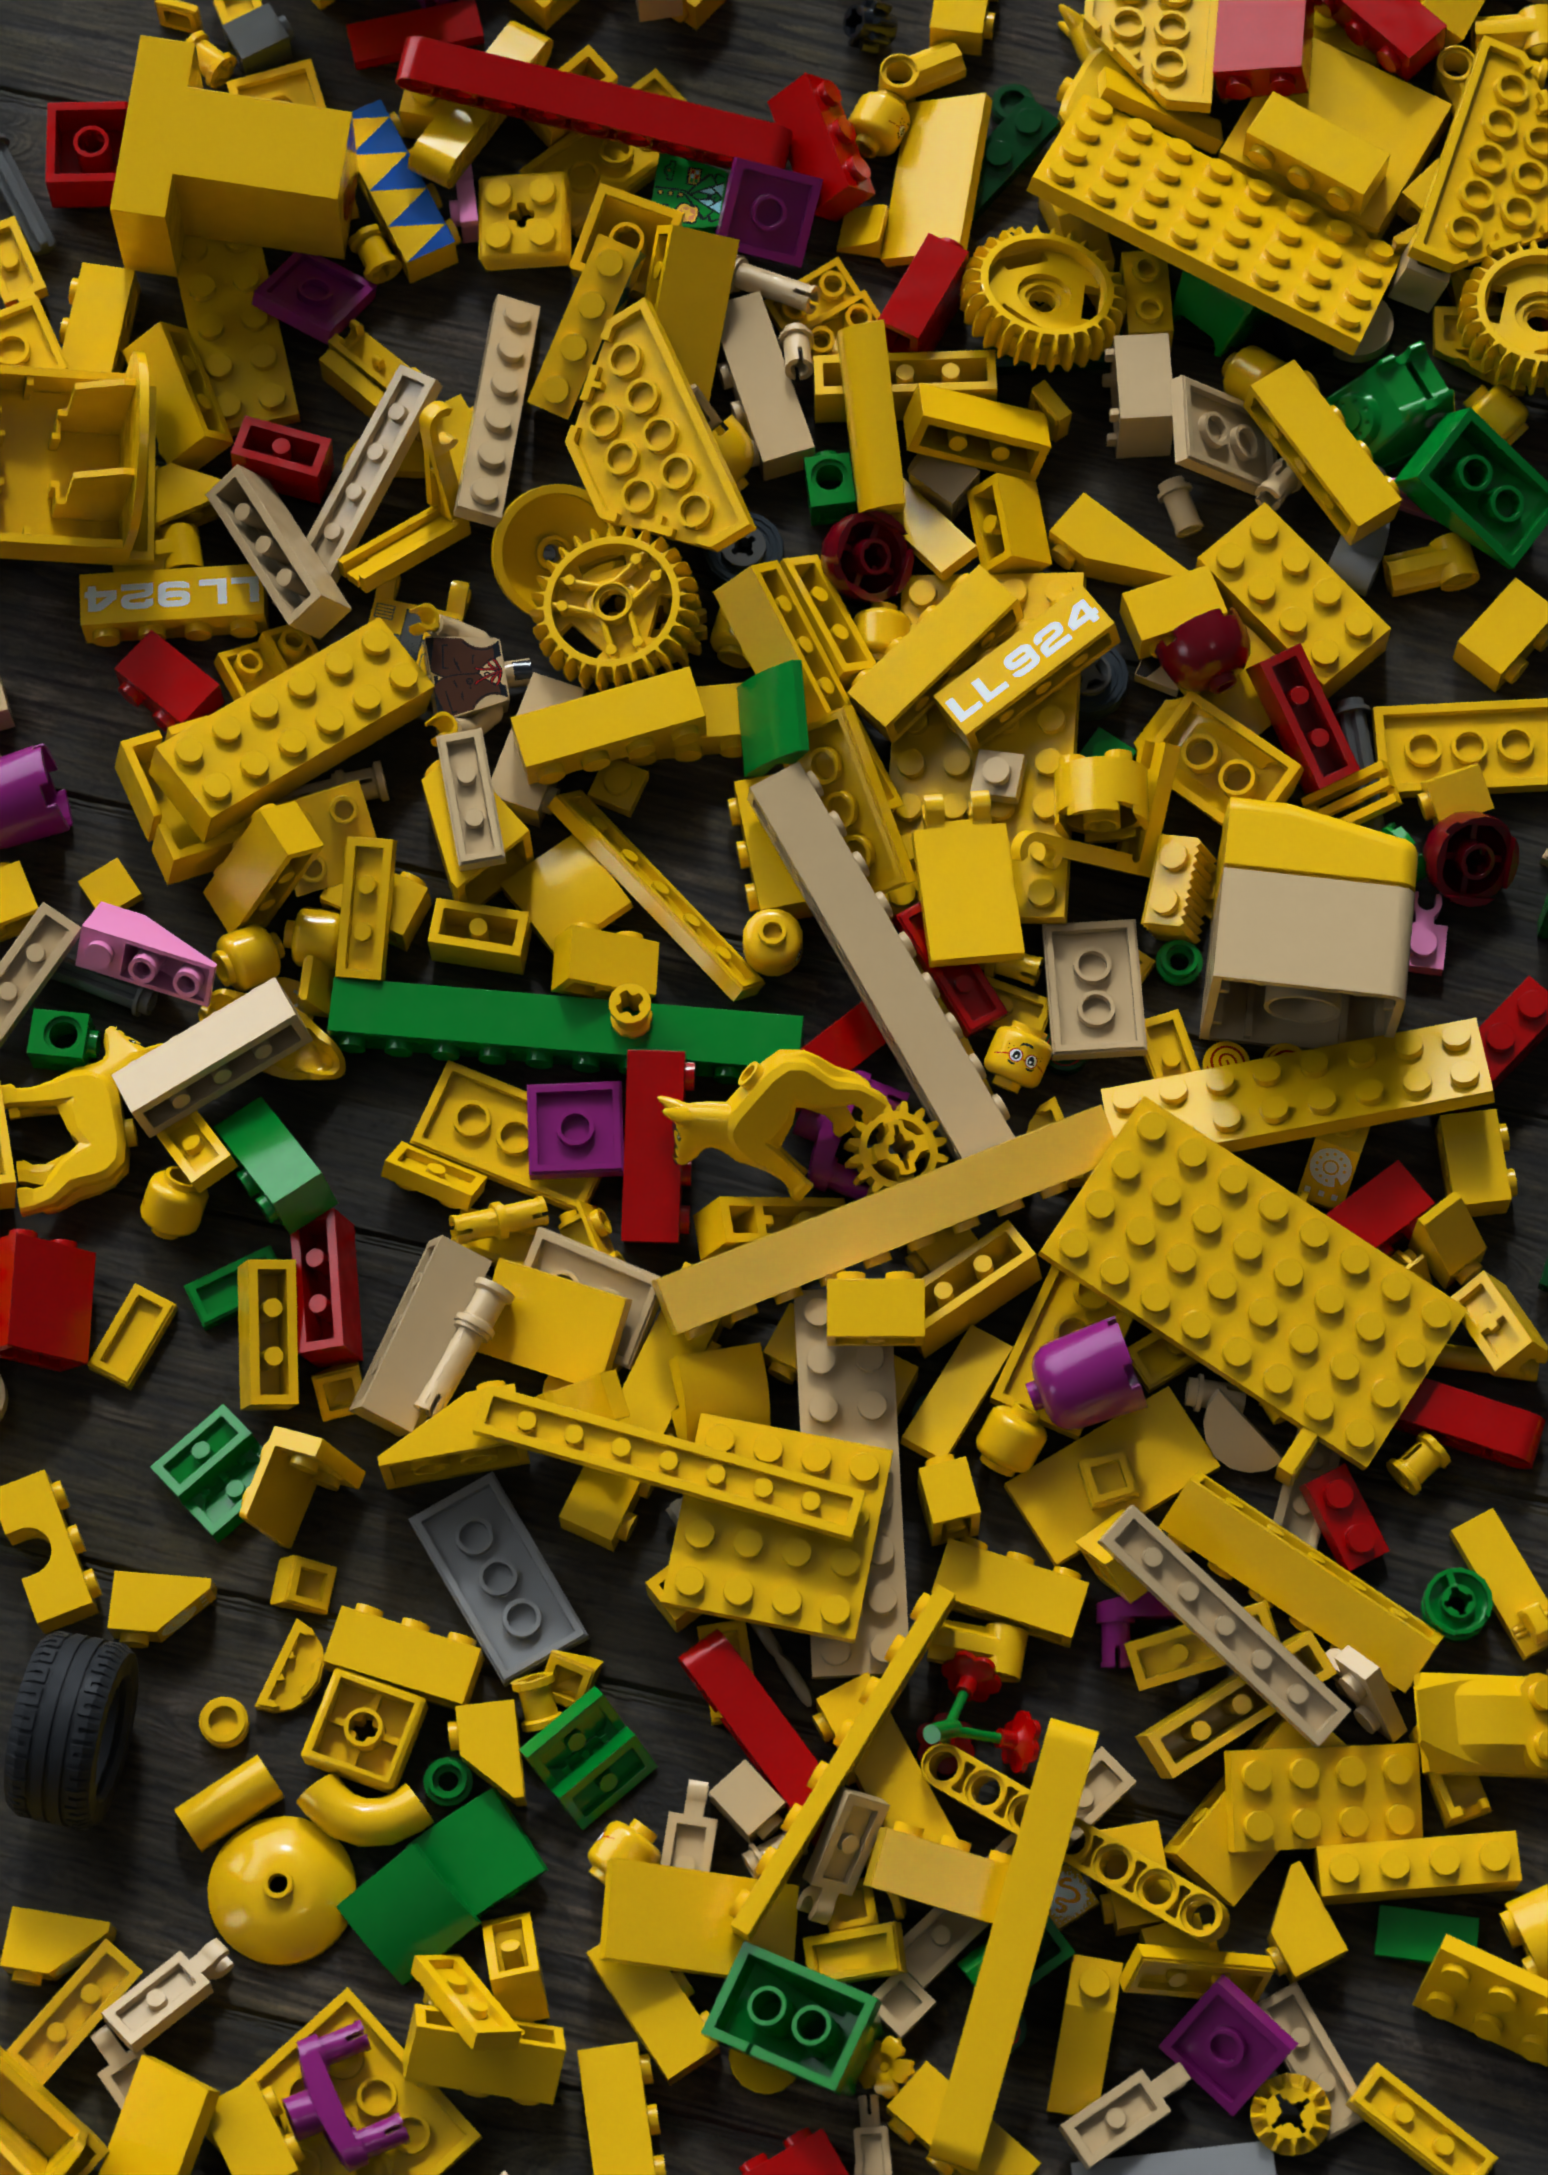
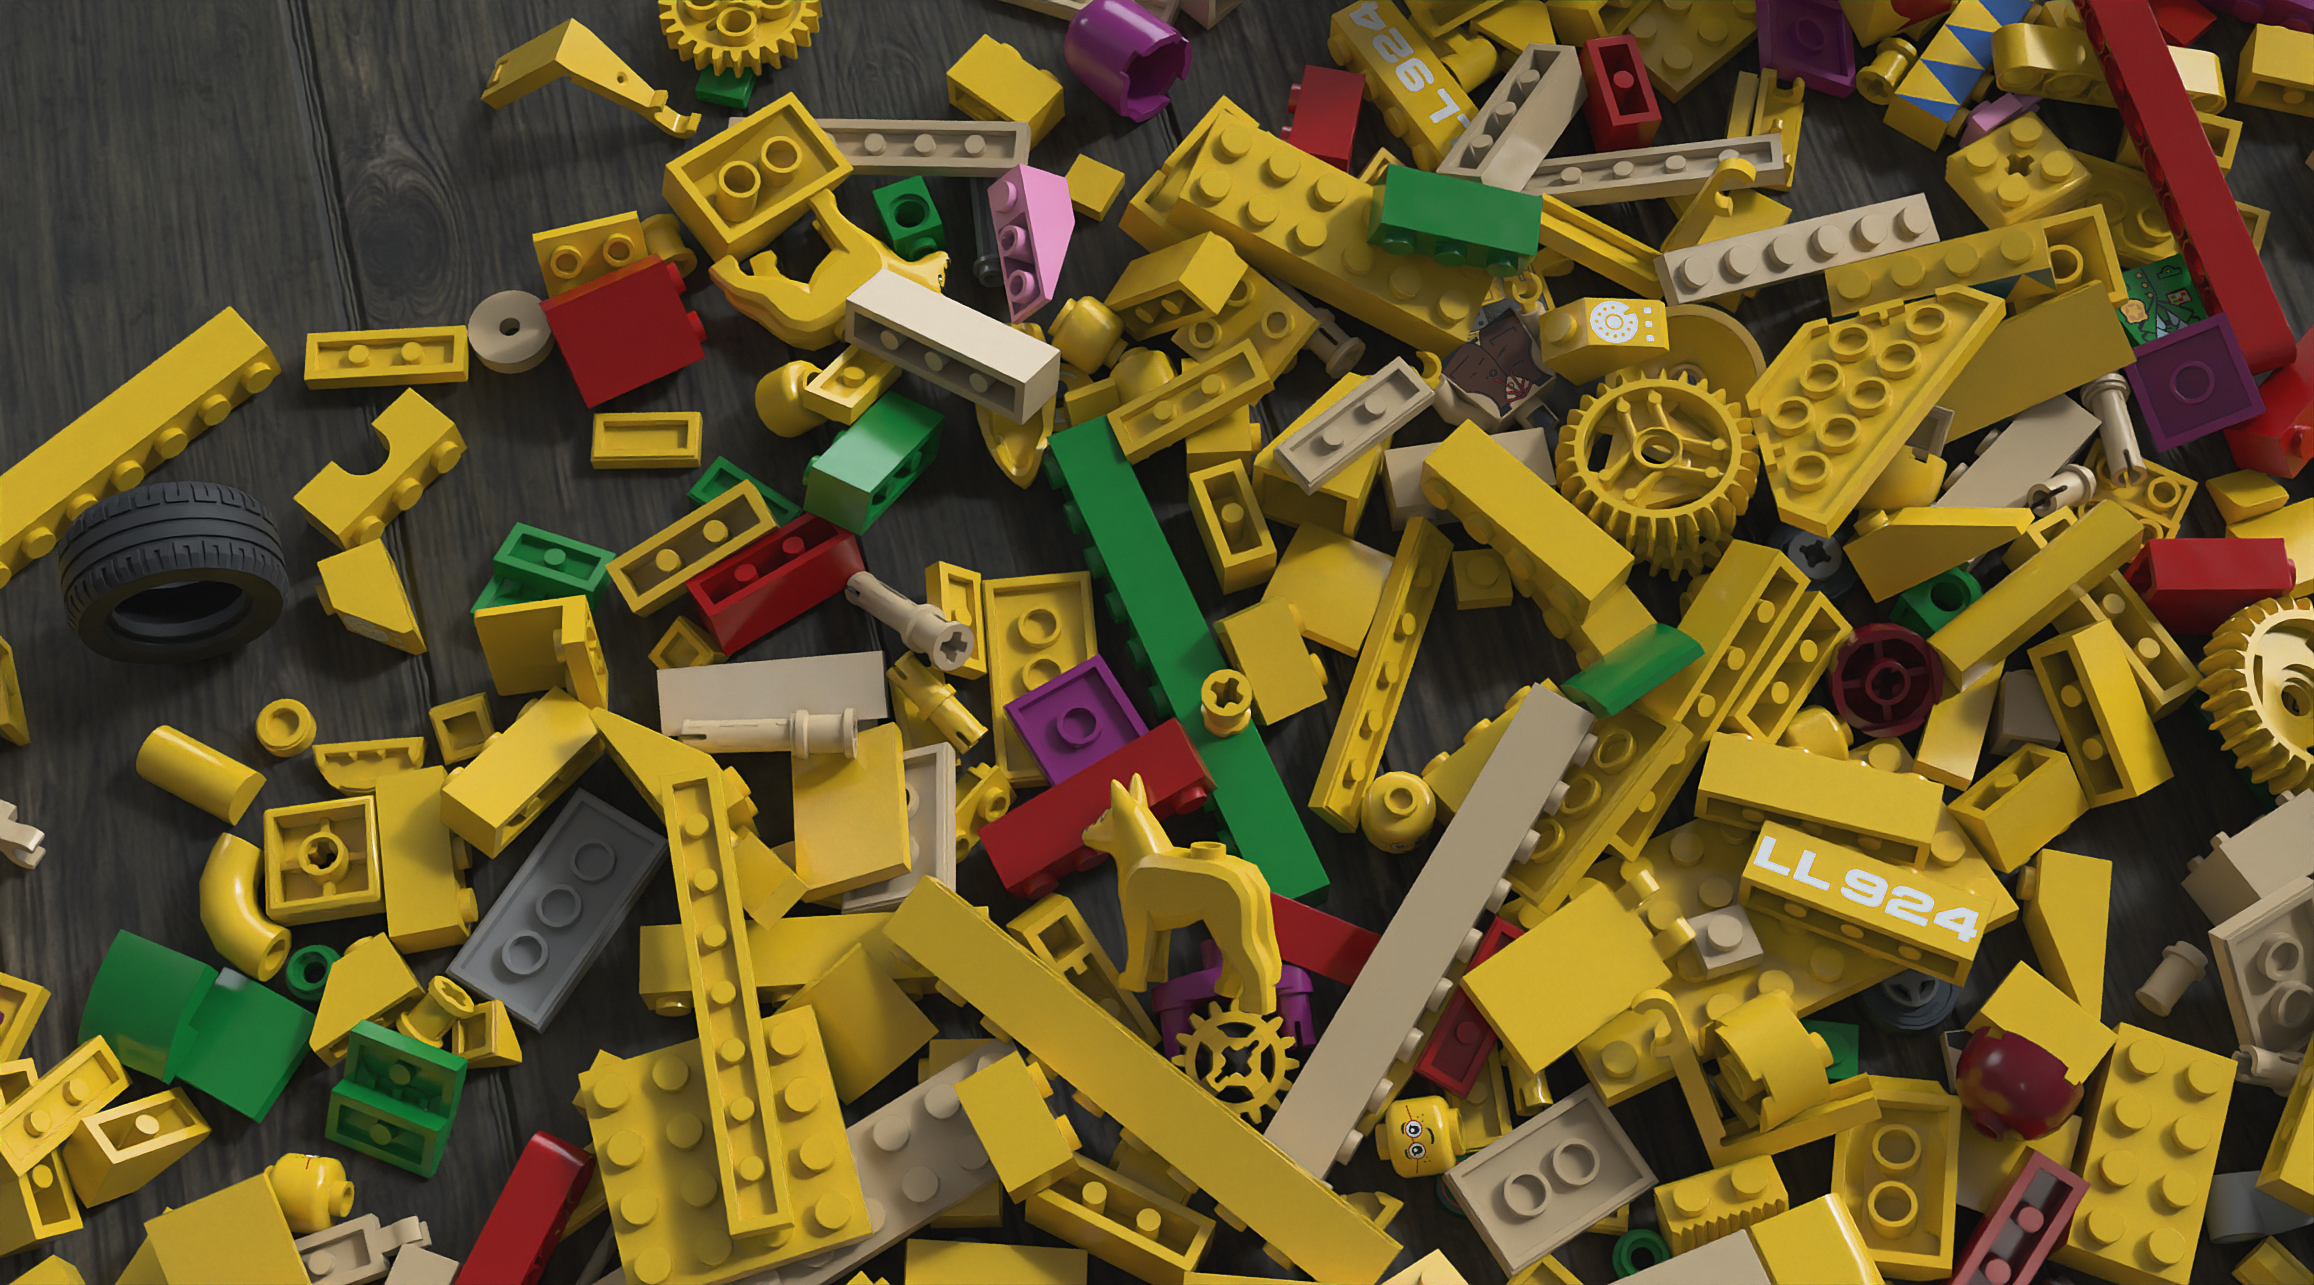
camera: 60 degrees right, 5 degrees down
yellow dish [208,1816,357,1966] -> none
yellow tile [1028,380,1072,442] -> none
none -> yellow brick [439,685,605,859]
none -> tan pin [845,571,974,671]
none -> green brick [1366,163,1543,278]
none -> yellow slope [1539,297,1669,386]
none -> yellow slope [1843,507,2035,603]

